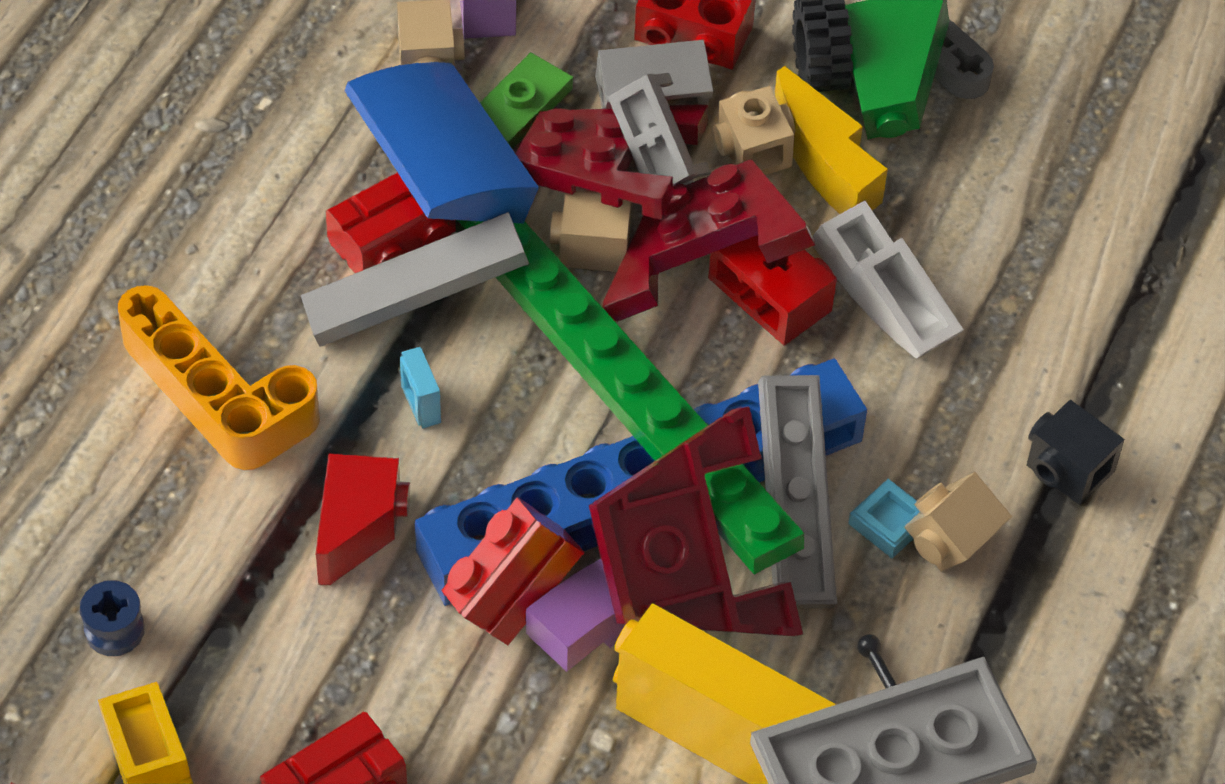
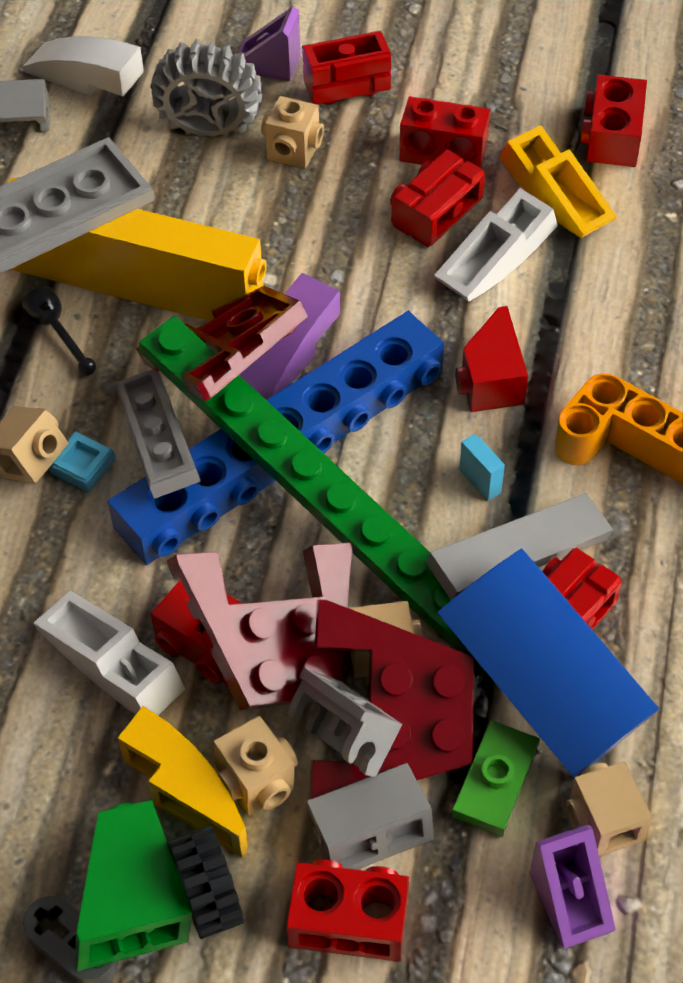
camera: 170 degrees right, 0 degrees up
dark blue wheel [80,580,145,656] -> none
red brick [441,497,584,646] -> none
none -> white slope [434,188,557,301]

